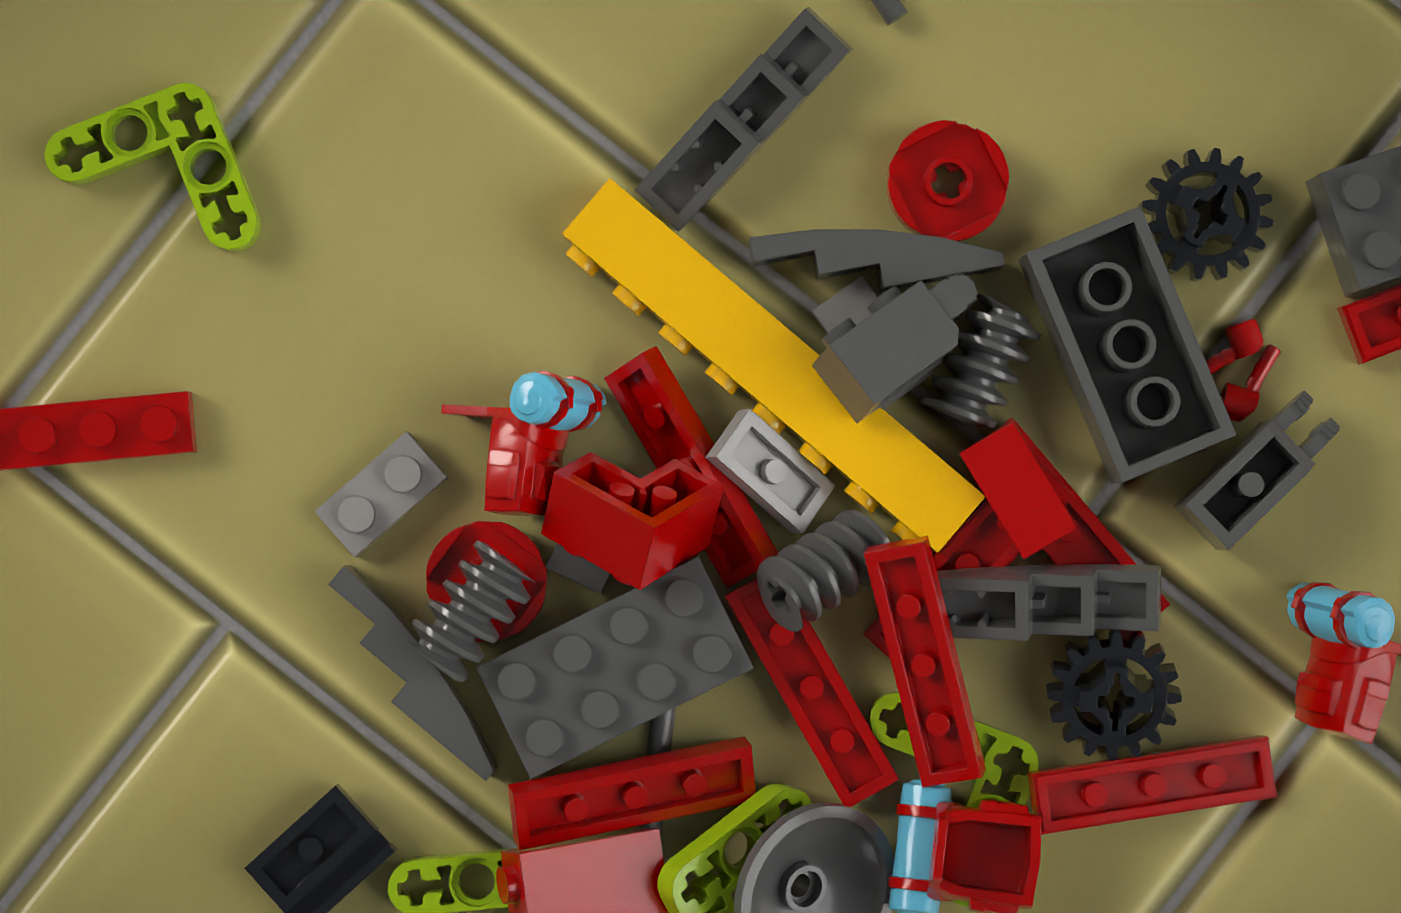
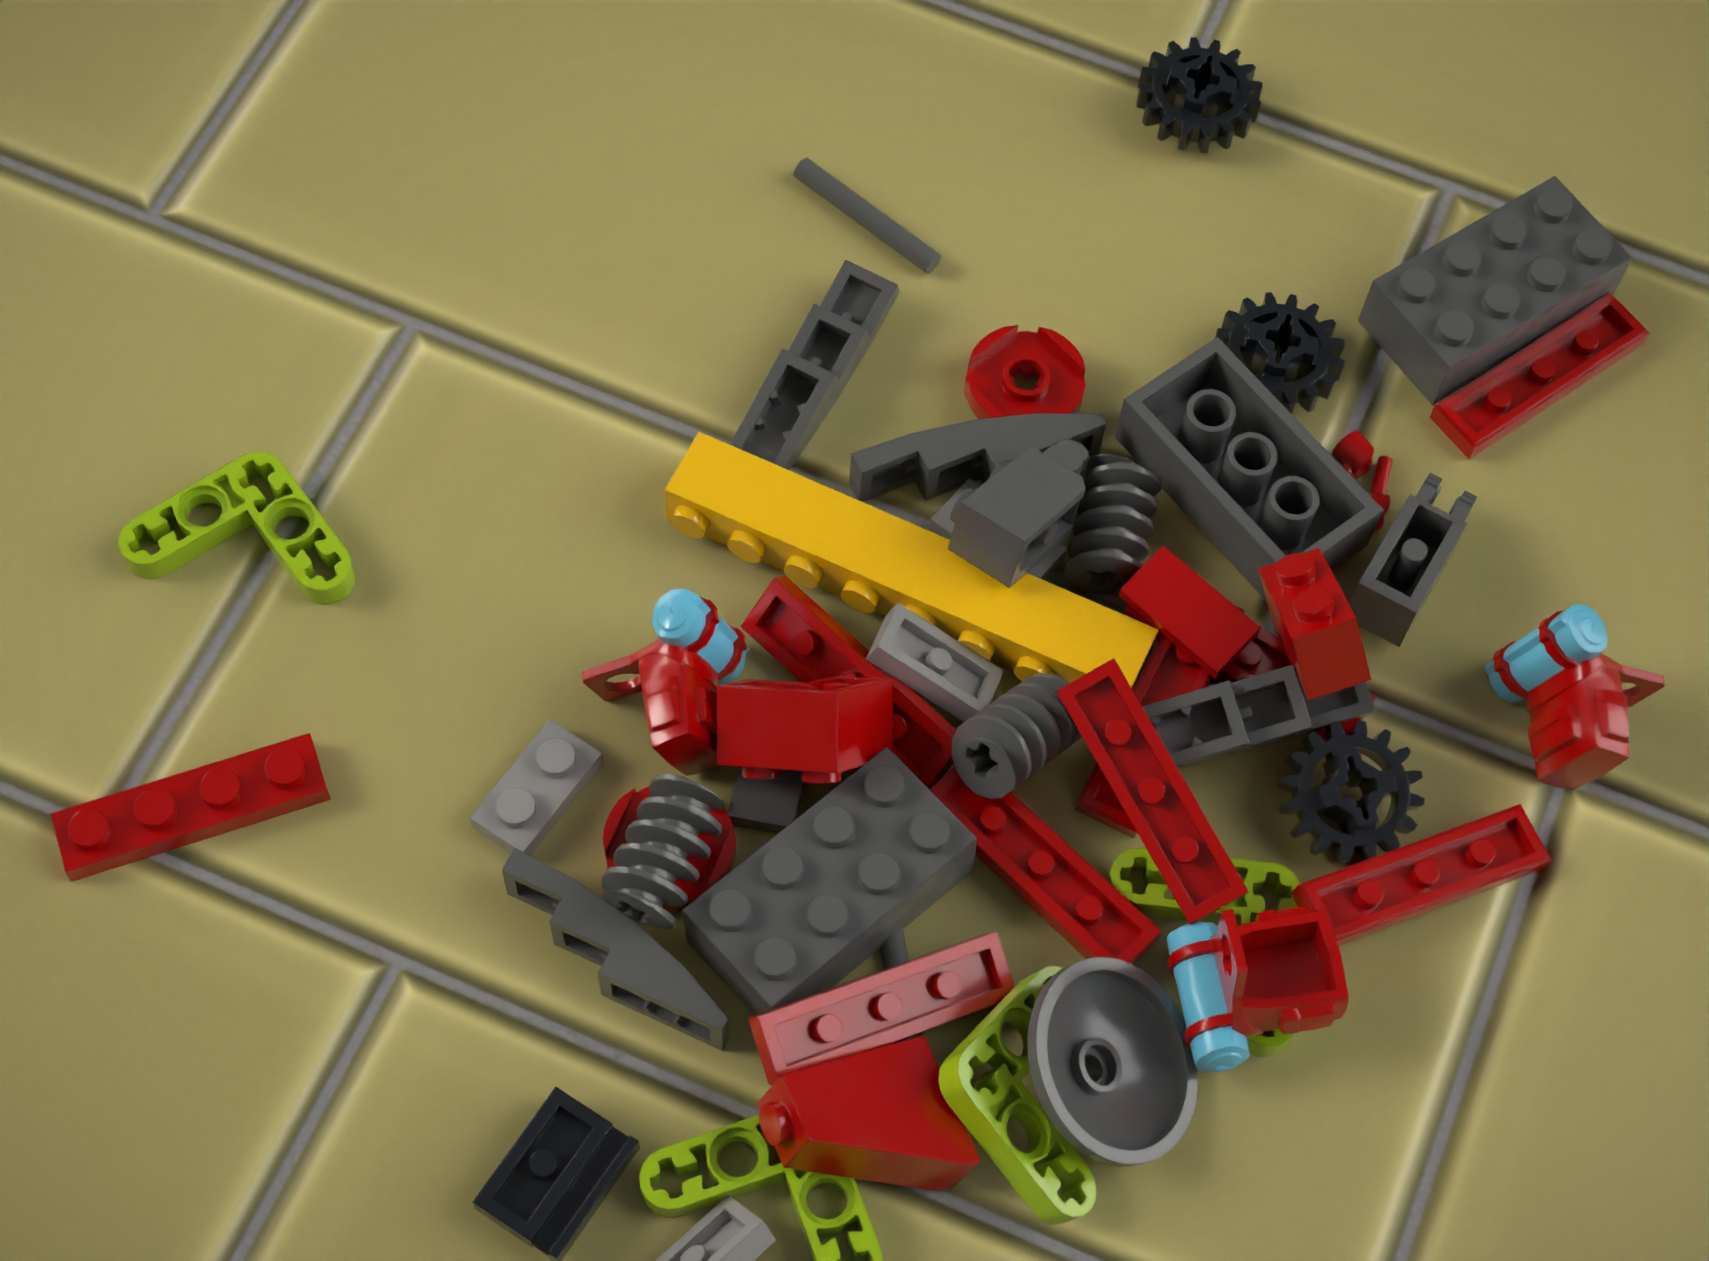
camera: 15 degrees left, 25 degrees down
none -> red brick [1258,548,1372,701]

